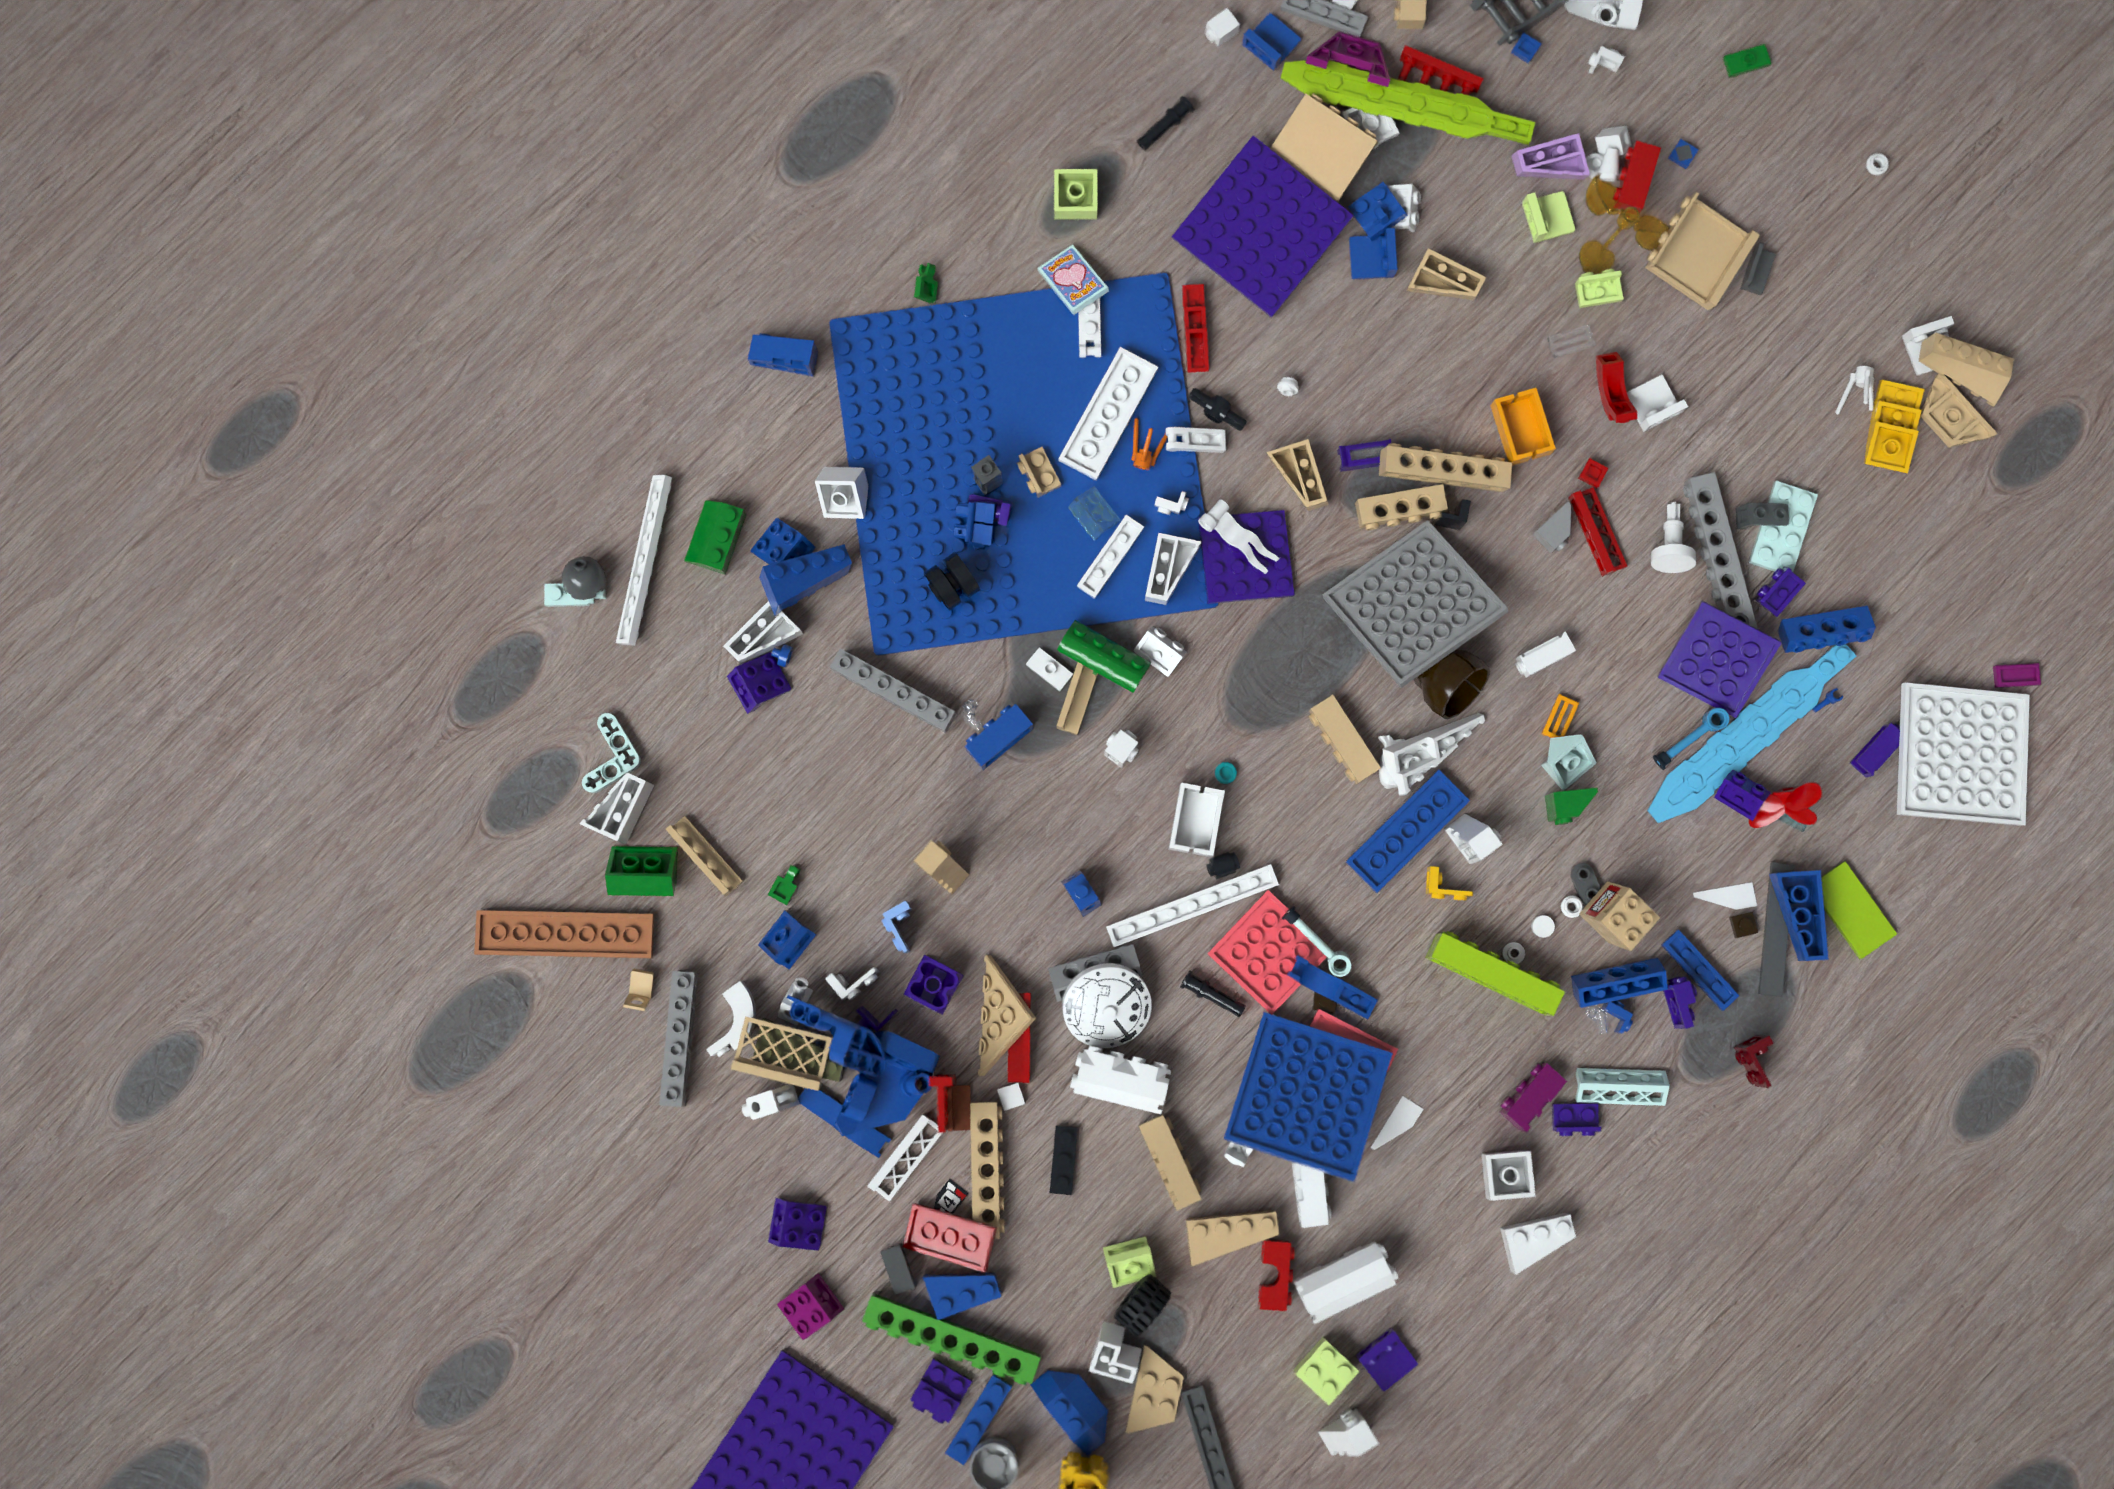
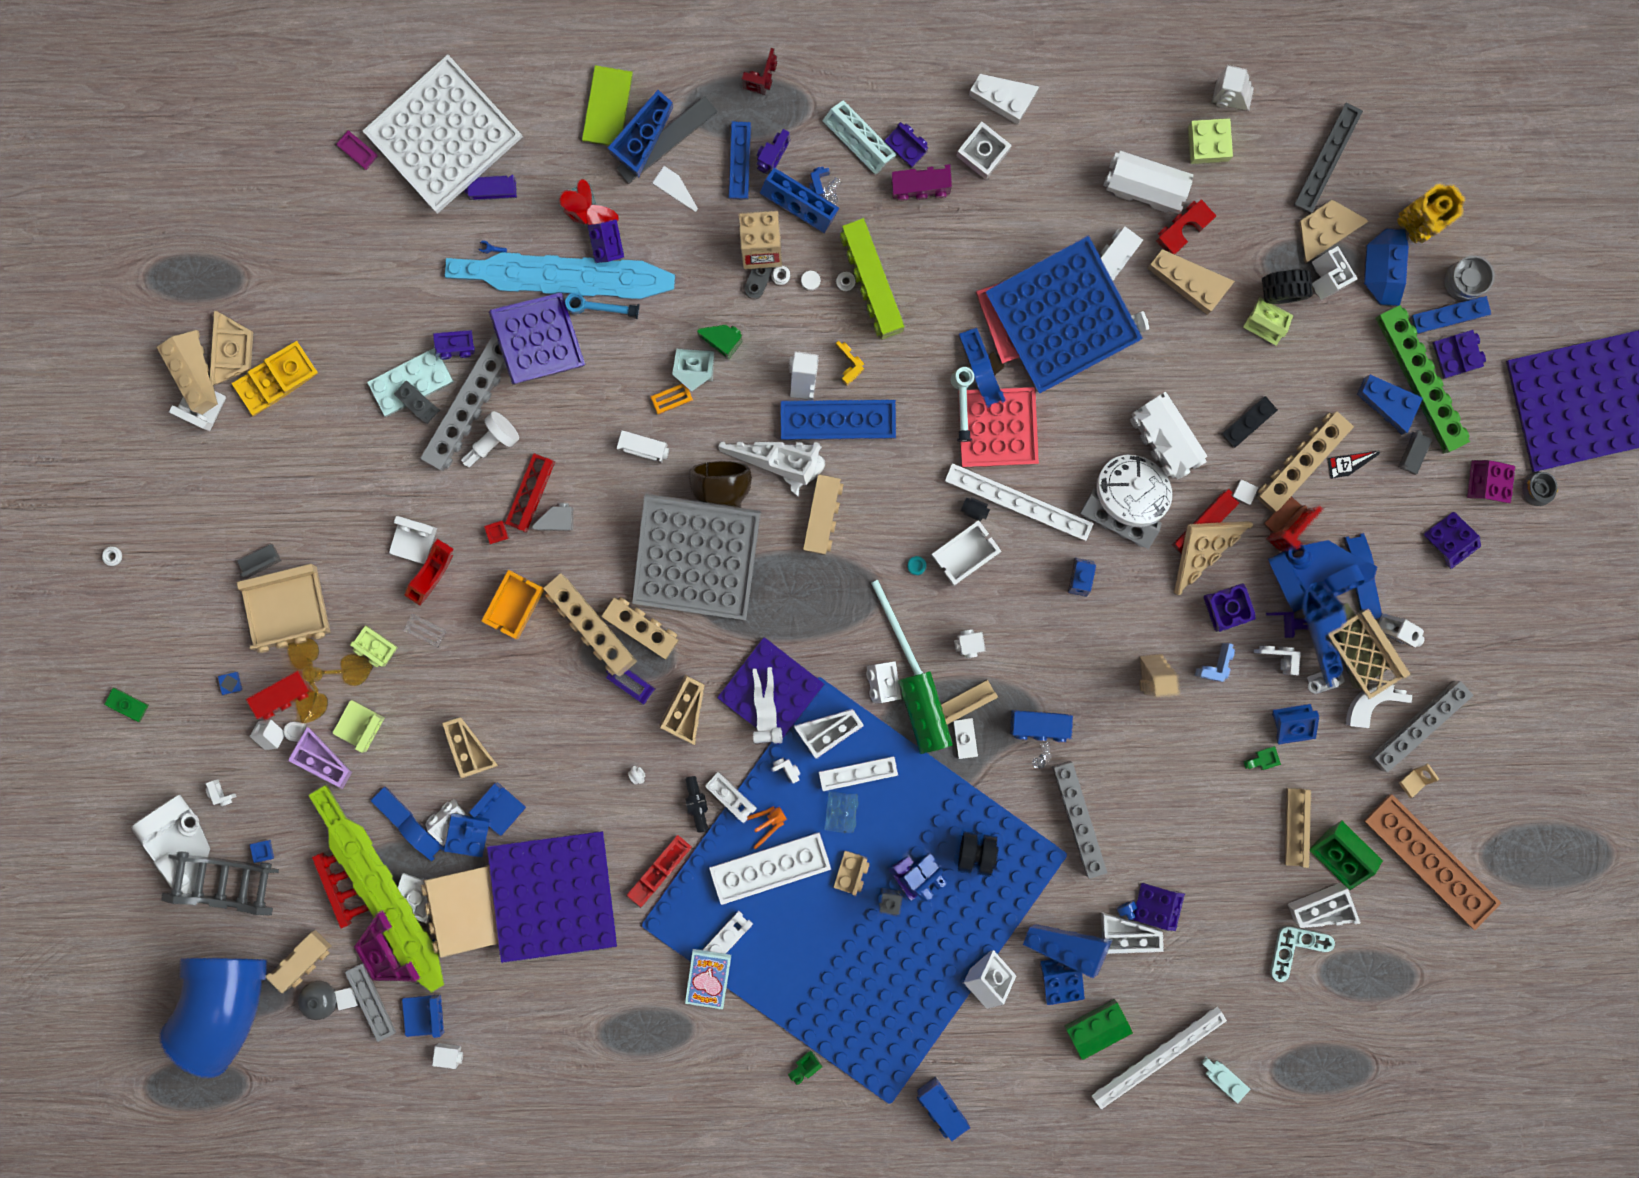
camera: 140 degrees left, 5 degrees up
dark grey cylinder [562,556,607,600] -> none
white fence [868,1114,942,1202] -> none
tile [903,1203,997,1272] -> none
yellowish green brick [1054,169,1097,219] -> none
black pin [1136,96,1195,151] -> none
tan wedge [1138,1114,1202,1211] -> none
black pin [1180,970,1246,1018] -> none
dark purple bracket [1355,1327,1418,1391] -> none
white sticker [1371,1096,1423,1150] -> none
black panel [1435,499,1471,530] -> none
white cone [1598,149,1620,182] -> none
dark brown plate [1729,912,1758,938] -> none
blue brick [1778,606,1876,653] -> none
white plant [1835,366,1874,414] -> none
none -> blue piece [371,787,445,861]
none -> light aqua piece [871,580,923,675]
none -> dark grey piece [1522,472,1558,506]

